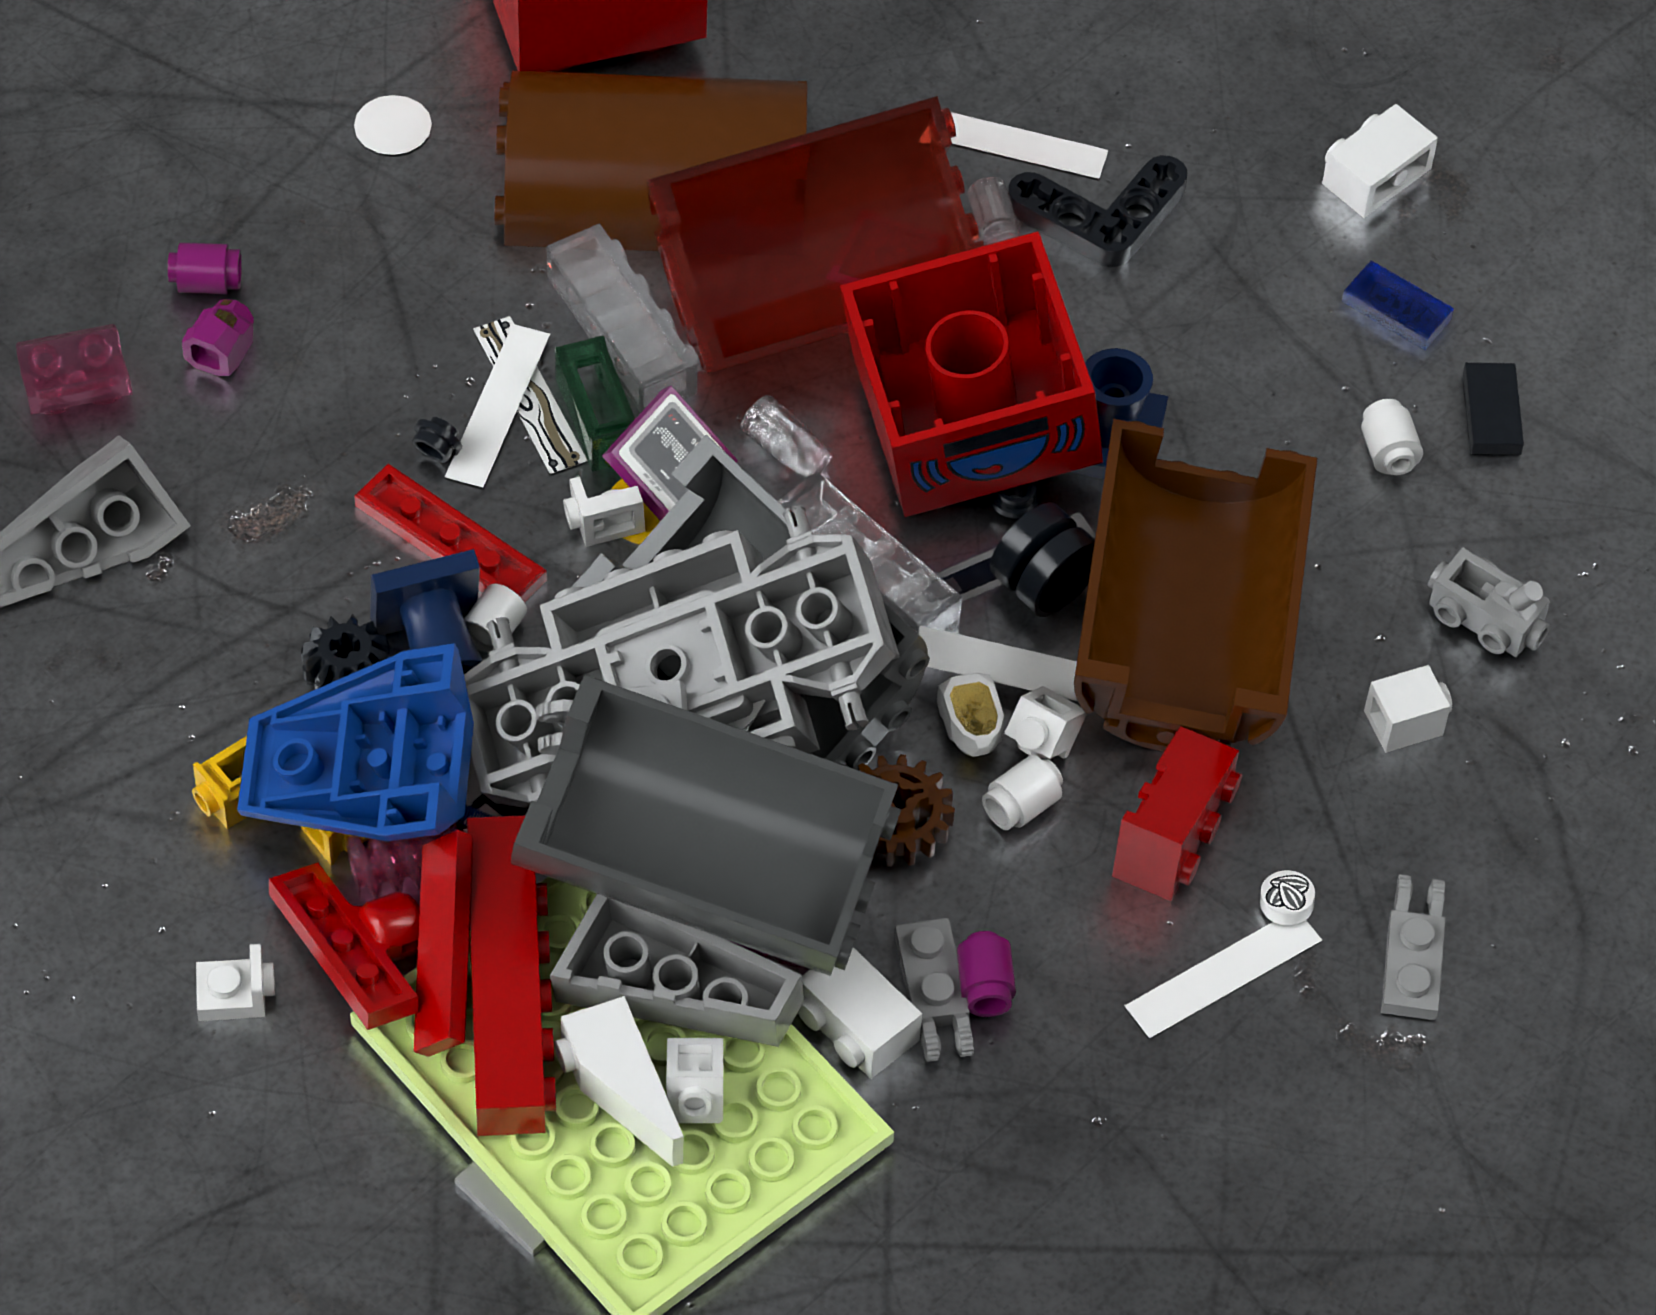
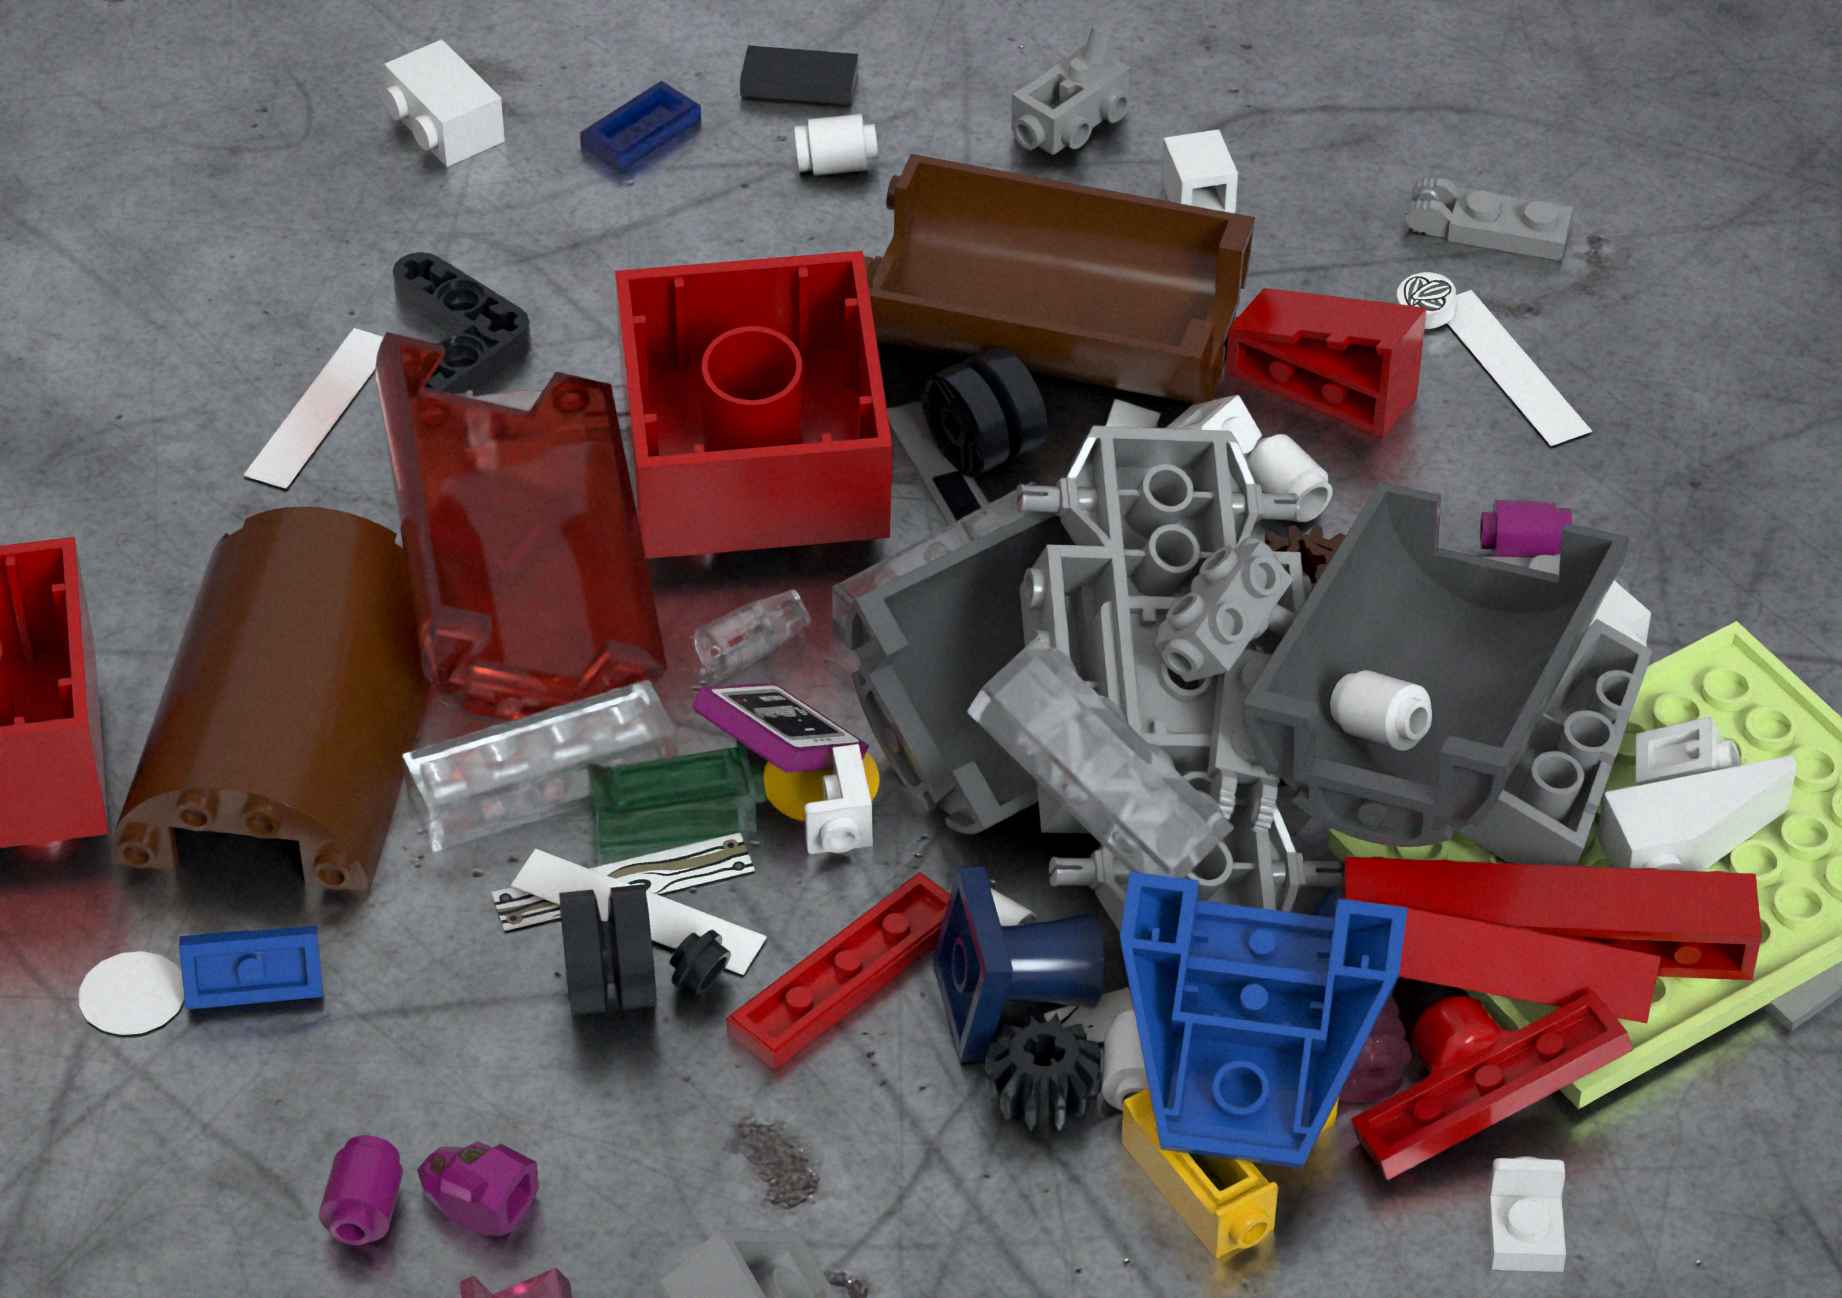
camera: 80 degrees left, 10 degrees down
none -> blue hinge [179,925,323,1010]
none -> black wheel [559,884,657,1017]
none -> clear brick [967,636,1235,879]
none -> light grey brick [1153,538,1297,682]
none -> white brick [1330,670,1432,751]

